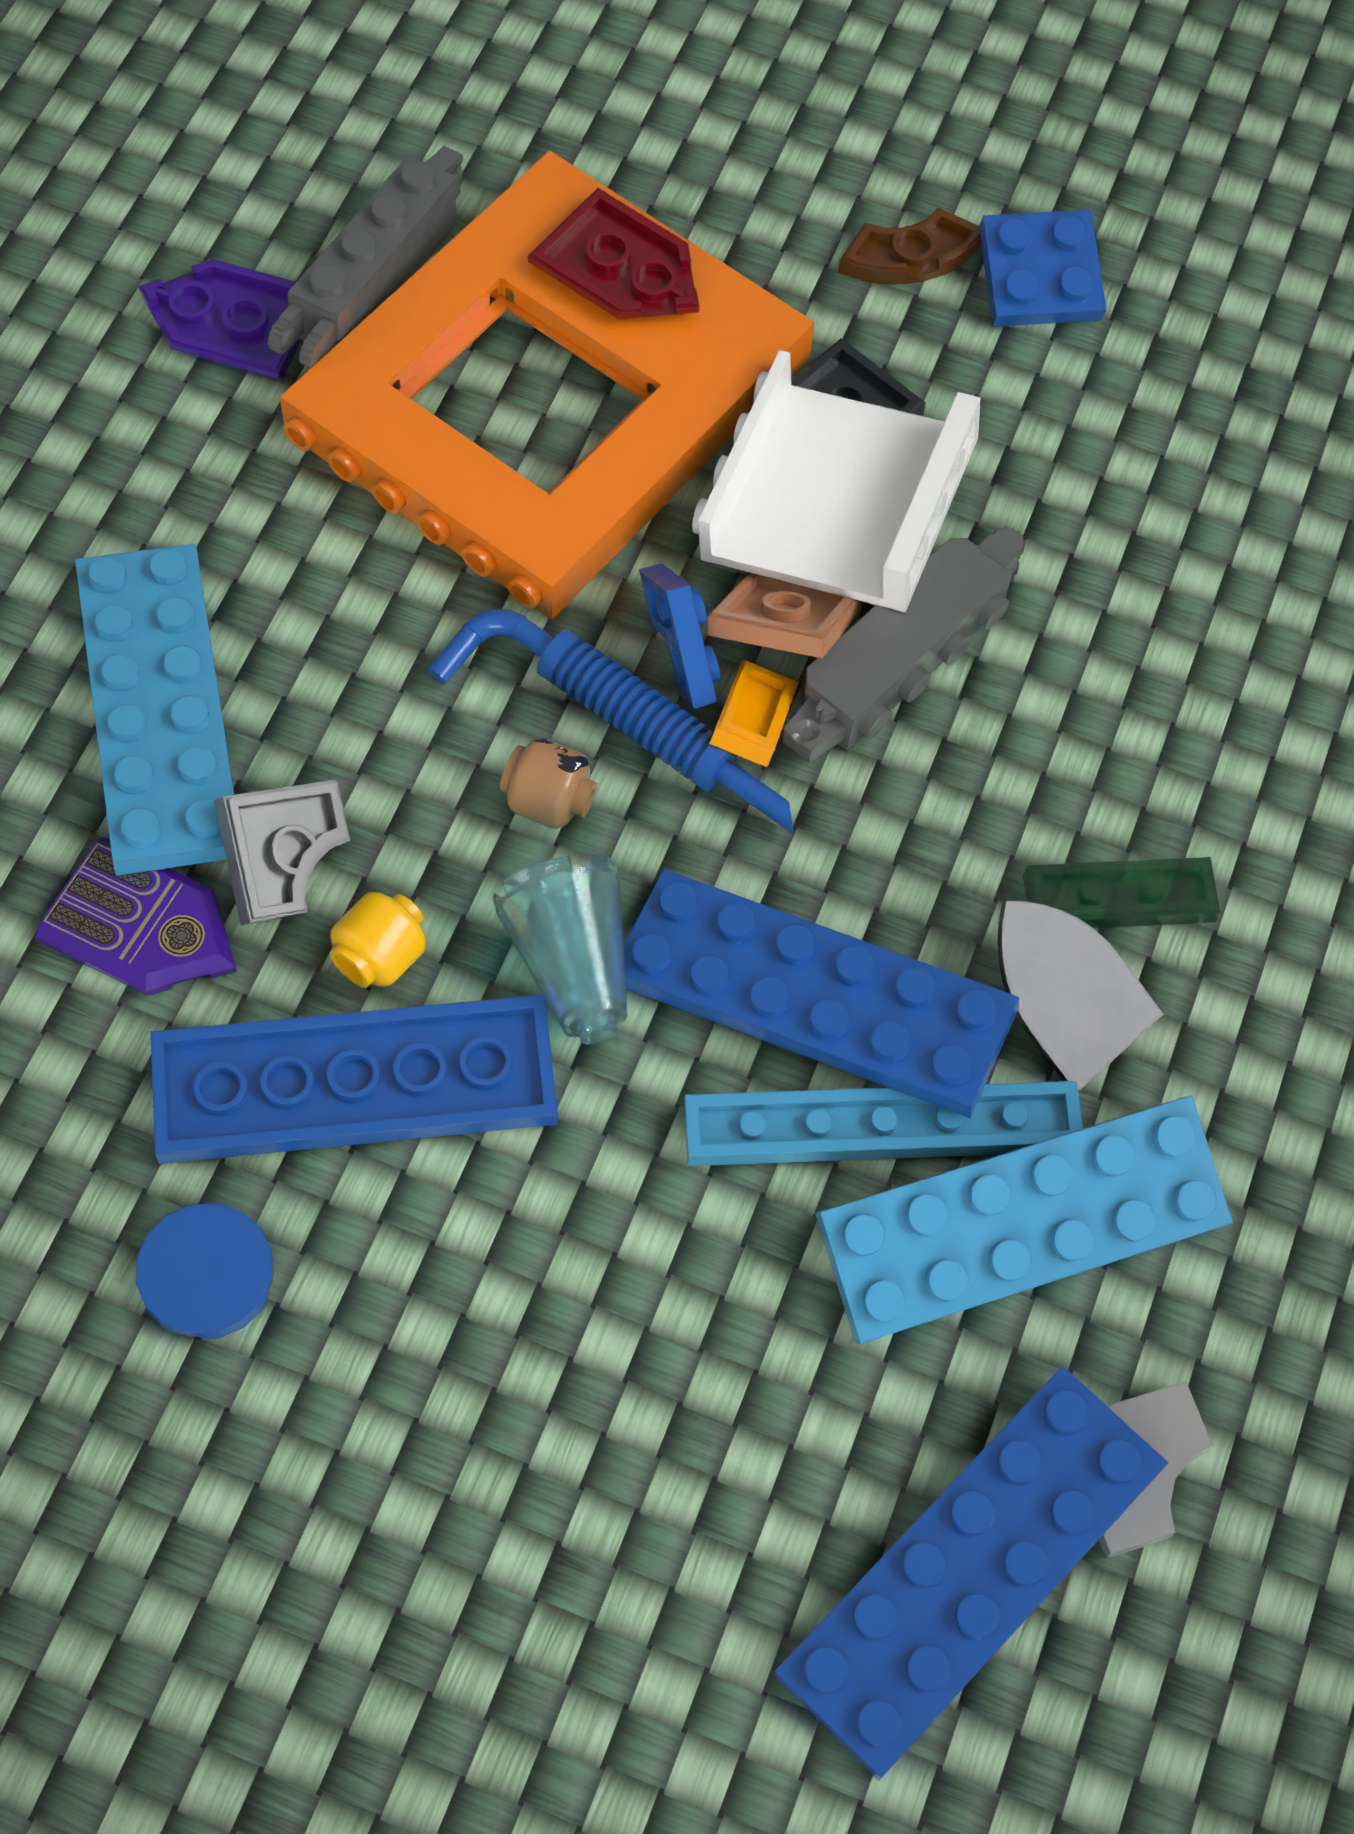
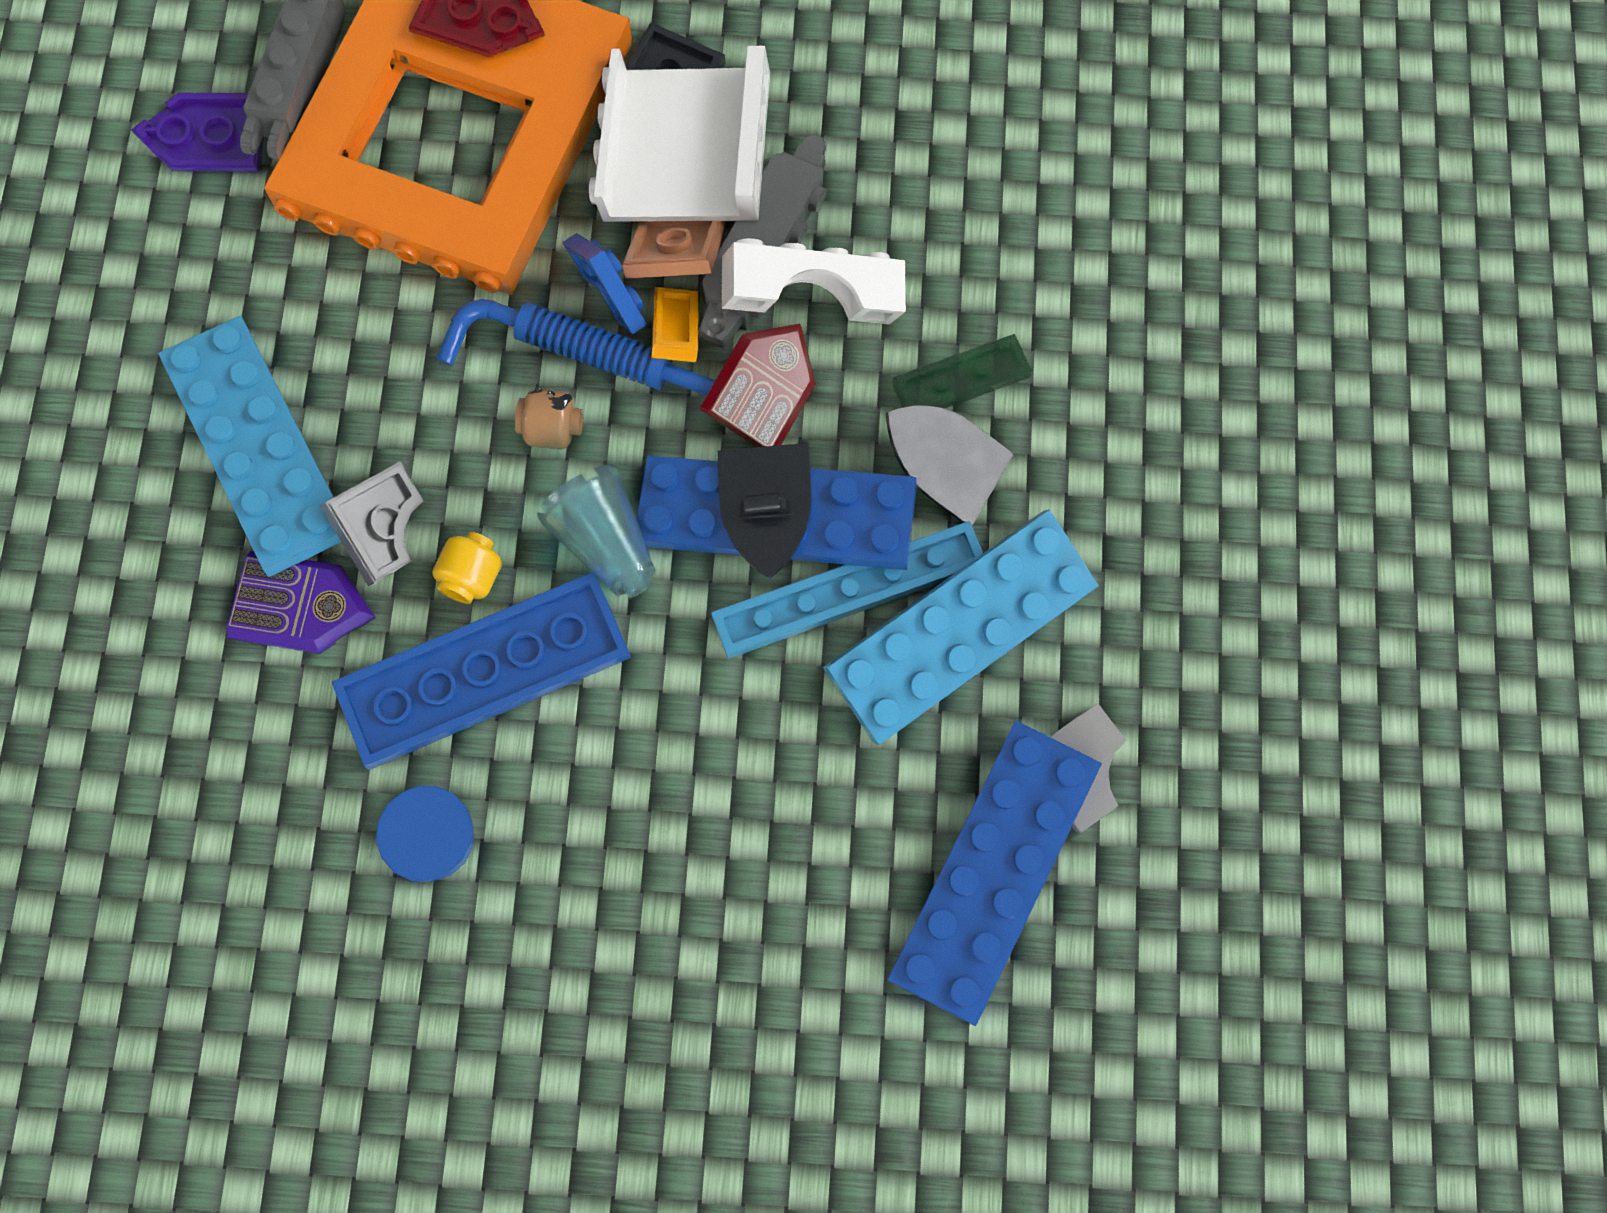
camera: 15 degrees left, 10 degrees up
none -> tile [699,323,816,447]
none -> black shield [717,443,812,579]
none -> white arch [722,238,906,324]

